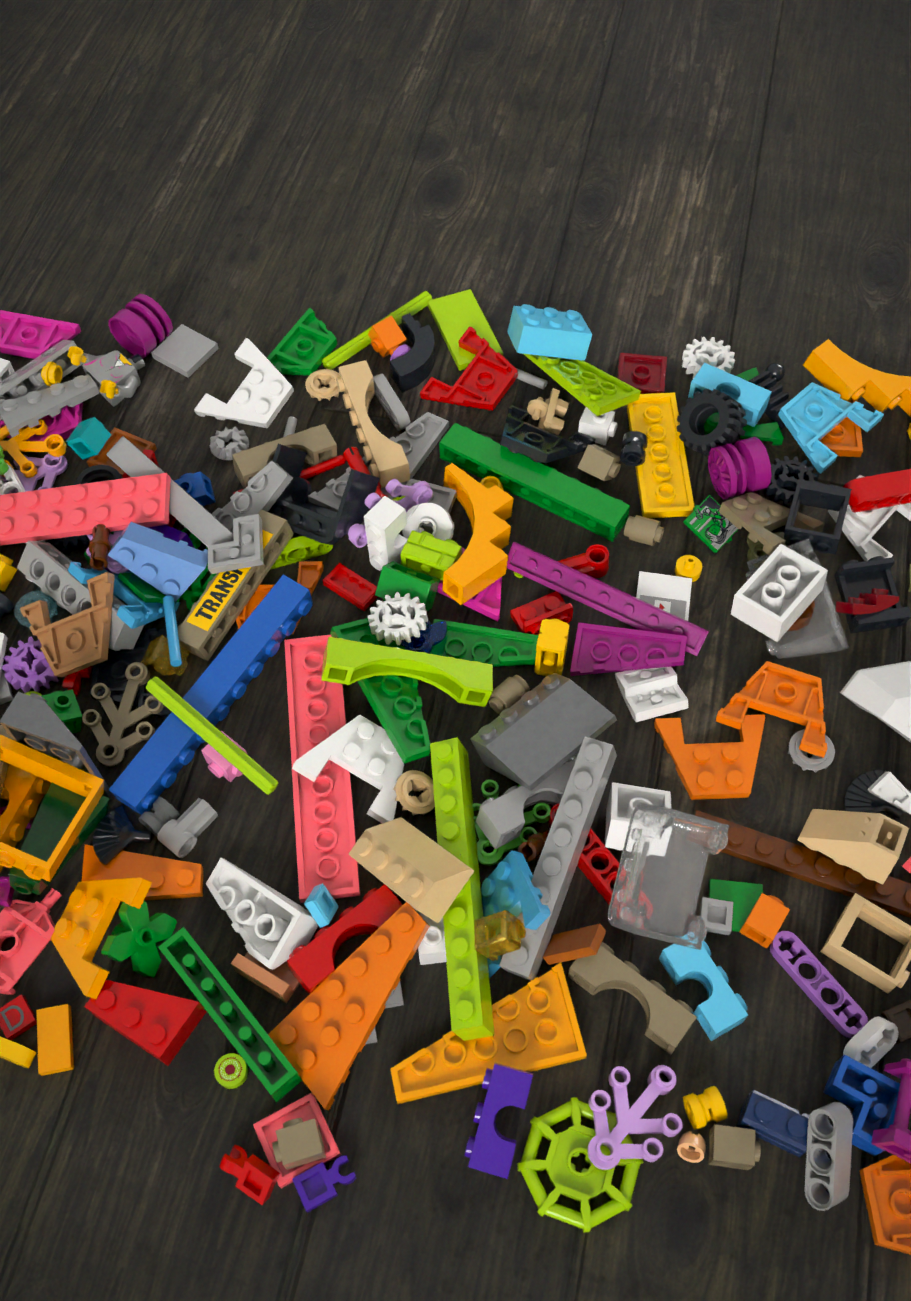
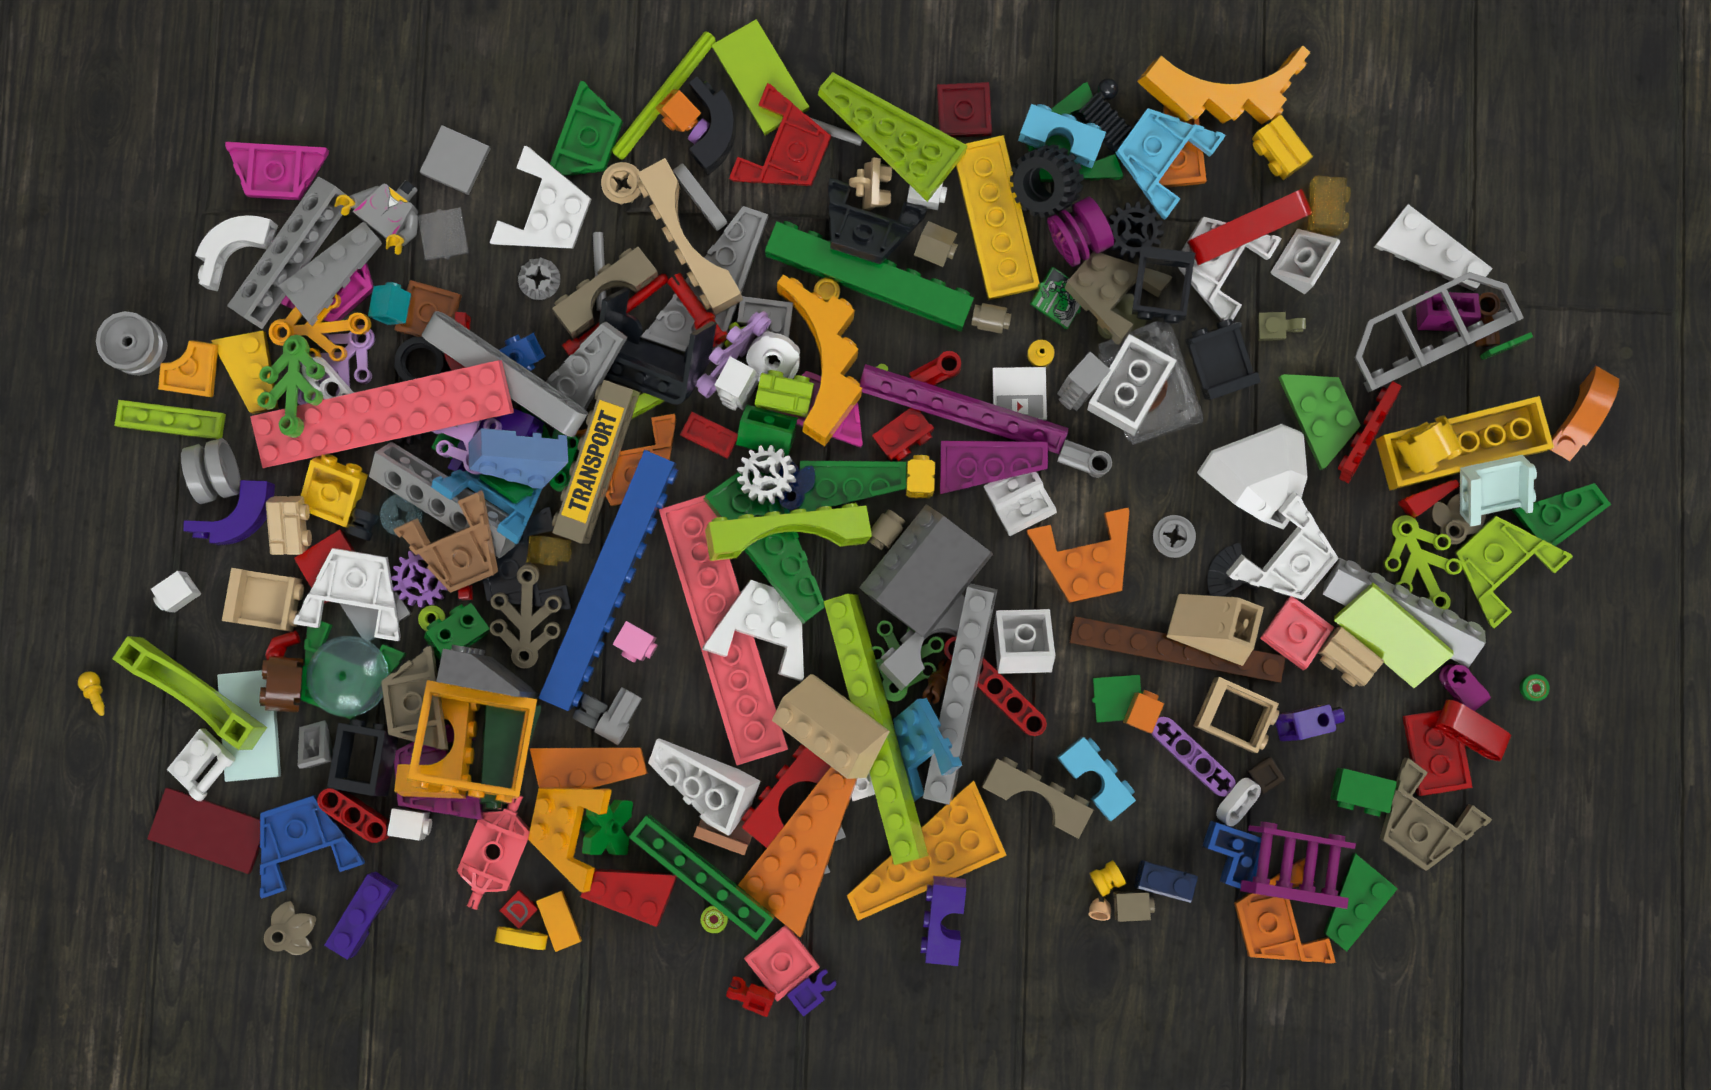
camera: 10 degrees left, 25 degrees up
yellow plate [41,362,63,386] -> none
reddish brown pin [89,524,111,571] -> none
black hand [93,806,152,865] -> none
magenta wheel [108,294,173,358] -> none
lime axle [146,677,279,795] -> none
dark azure bar [163,596,182,667] -> none
light grey plate [208,514,264,574] -> none
dark tan brick [272,1118,326,1170] -> none
medium azure tile [304,883,339,928] -> none
tan gear [393,770,435,816] -> none
clear yellow brick [474,910,526,961] -> none
medium azure brick [507,304,592,361] -> none
lime plate [517,1097,643,1233] -> none
dark orange tile [543,924,606,965] -> none
lavender plant [587,1065,682,1170] -> none
clear windscreen [608,804,729,950] -> none
black wheel [620,431,648,466] -> none
white gear [682,337,735,379] -> none
light grey plate [698,897,733,935] -> none
orange wing [716,661,827,758] -> none
light grey beam [805,1102,853,1211] -> none
dark red slope [835,588,900,614] -> none
none -> clear piece [418,208,469,261]
none -> light grey arch [1057,352,1111,411]
none -> light grey piece [1057,440,1112,478]

